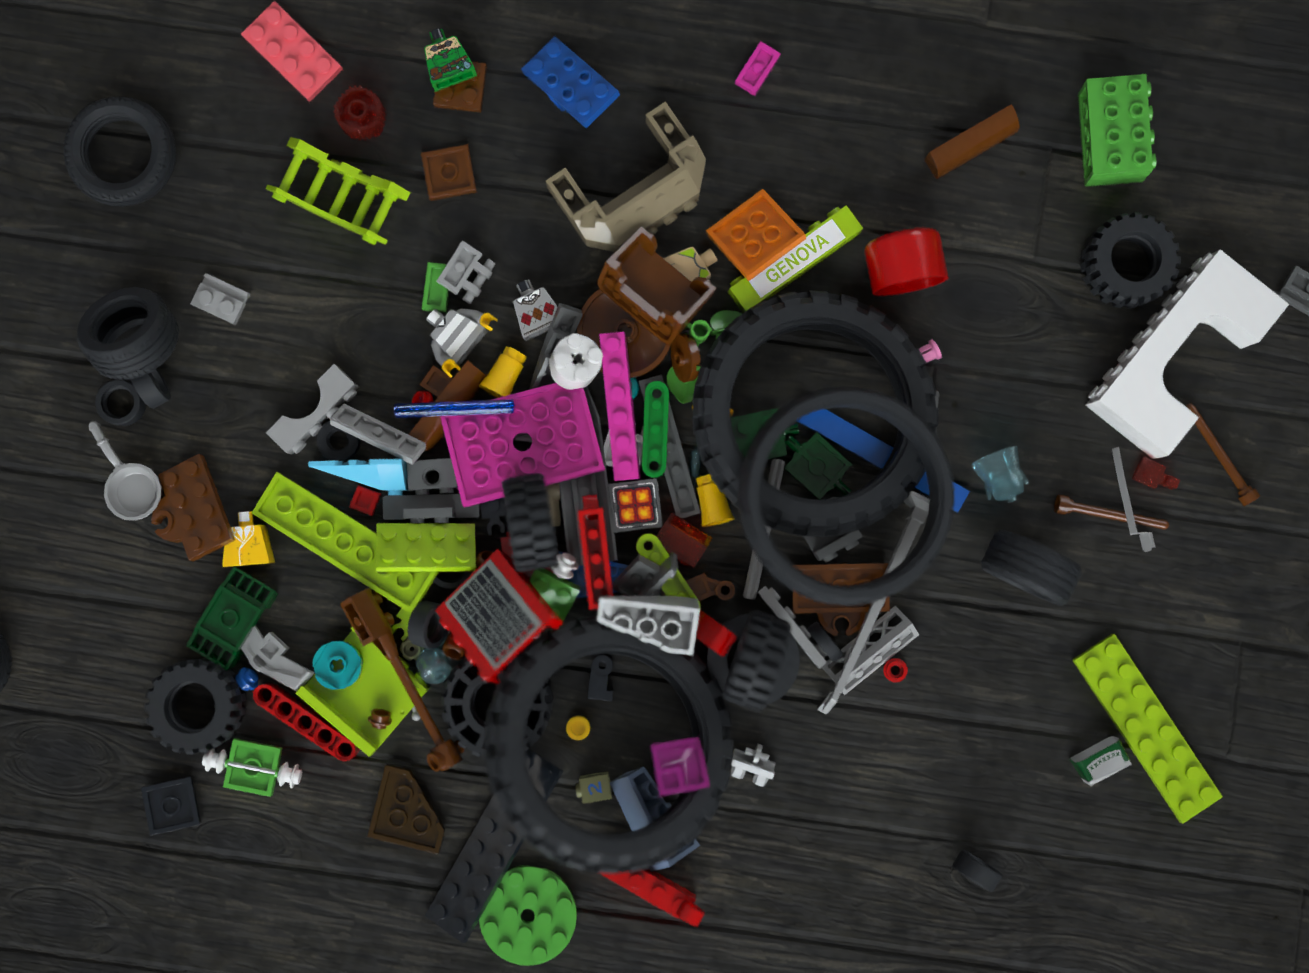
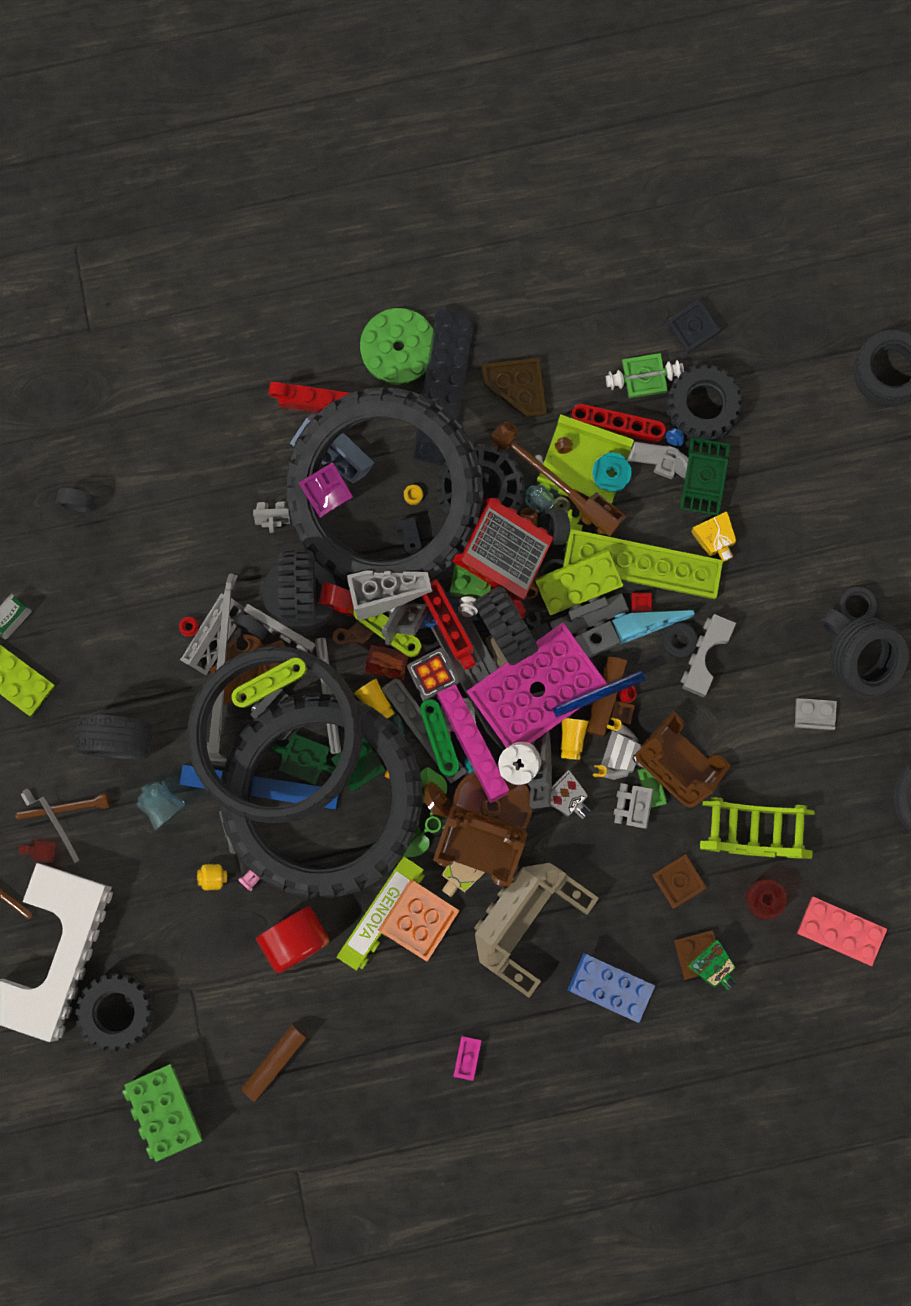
camera: 165 degrees right, 5 degrees down
light grey piece [88,421,163,520] -> none
reddish brown plate [151,453,235,561] -> none
light grey plate [330,404,426,465] -> none
olive brick [575,771,612,803] -> none
none -> yellow head [197,864,227,890]
none -> lime plate [232,658,307,707]
none -> reddish brown windscreen [635,711,731,807]

